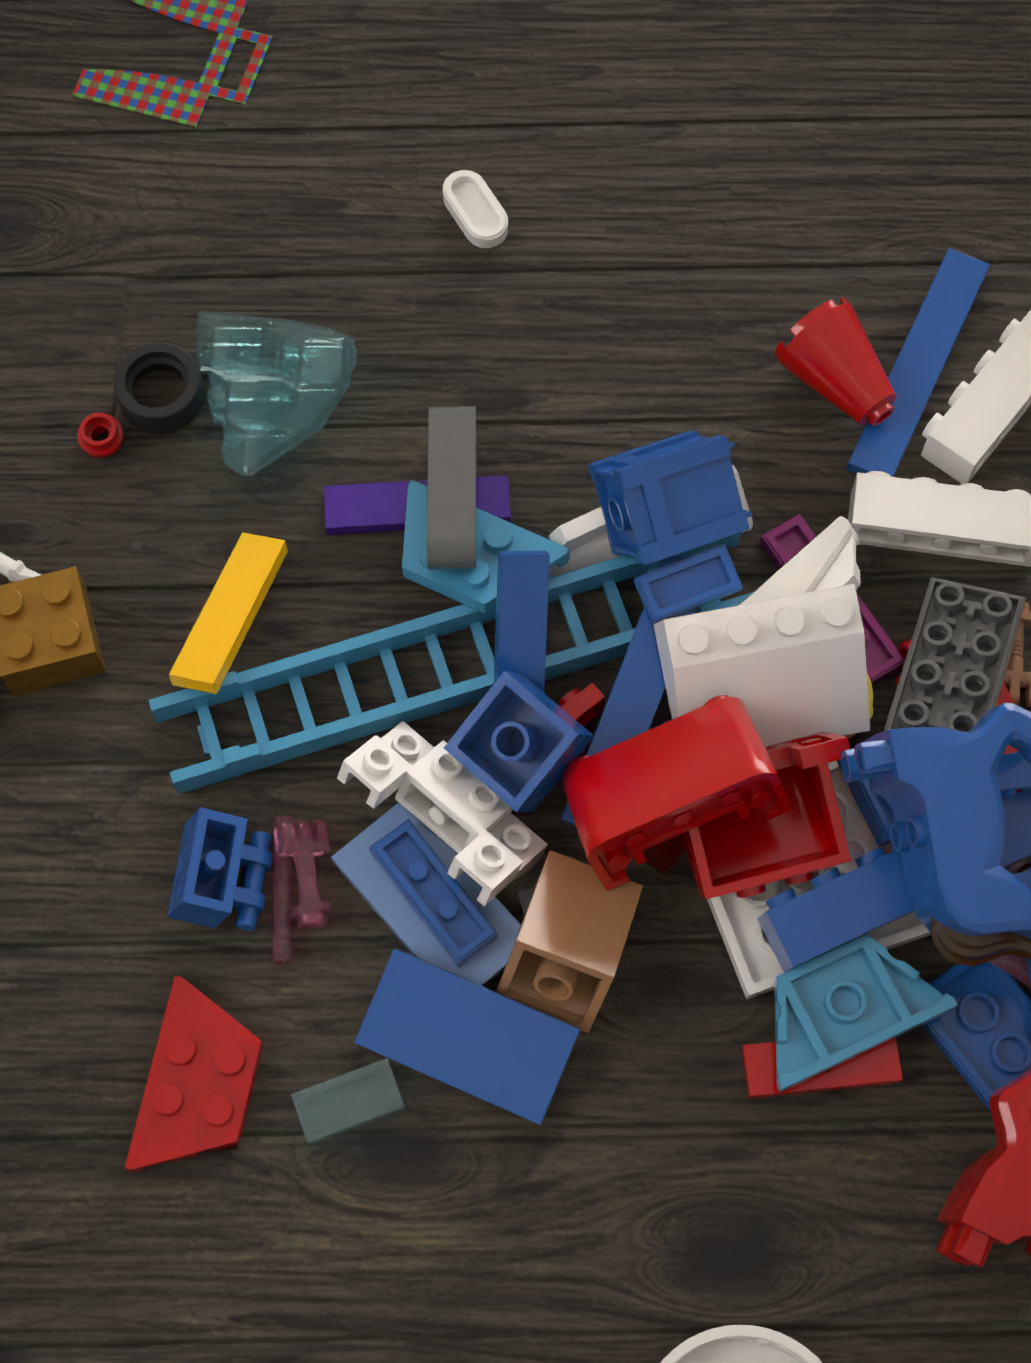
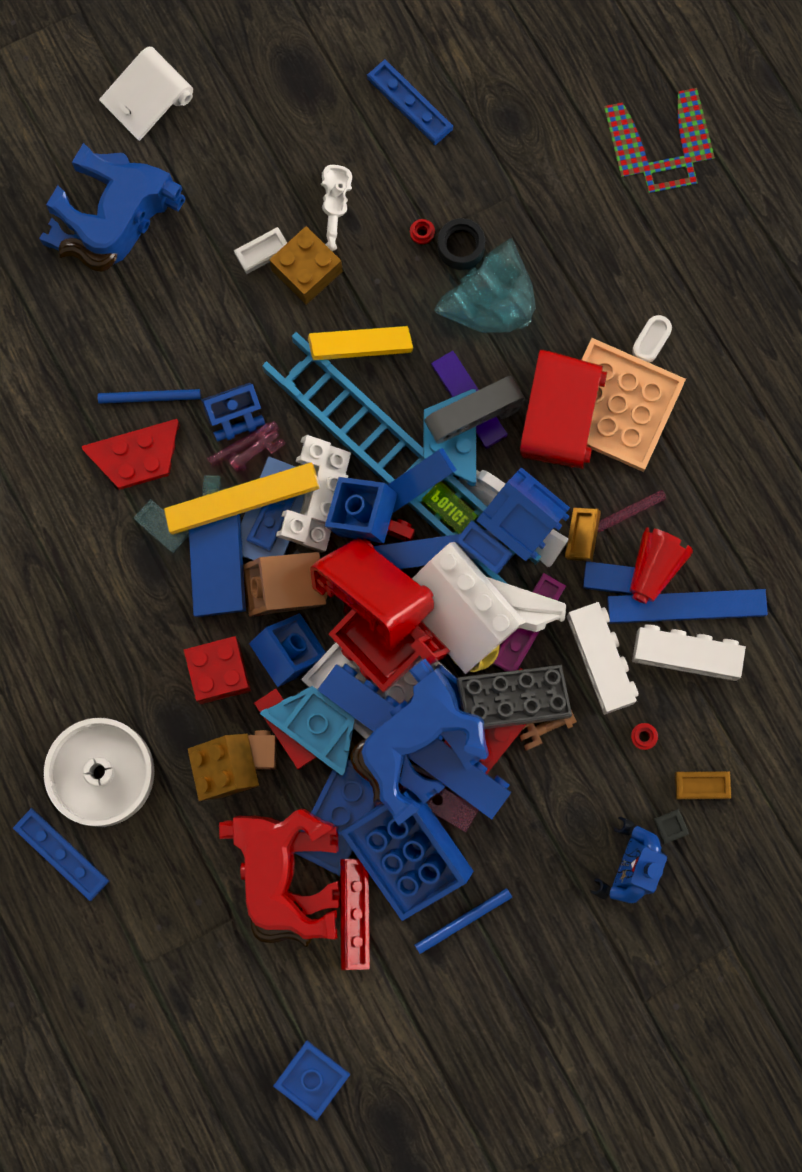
camera: 65 degrees right, 10 degrees up
none -> blue bar [98,389,201,404]
none -> yellow tile [164,462,320,535]
none -> red brick [184,636,251,705]
none -> pearl gold brick [188,733,259,801]
none -> clear light blue piece [203,475,222,496]
none -> medium nougat brick [248,730,277,770]
none -> blue slope [249,613,326,687]
none -> clear neon green tile [422,481,478,534]
none -> red windscreen [520,350,607,469]
none -> pearl gold tile [565,508,601,562]
none -> light nougat plate [582,338,686,472]
none -> blue tile [583,561,635,595]
none -> clear pink bar [597,490,666,533]

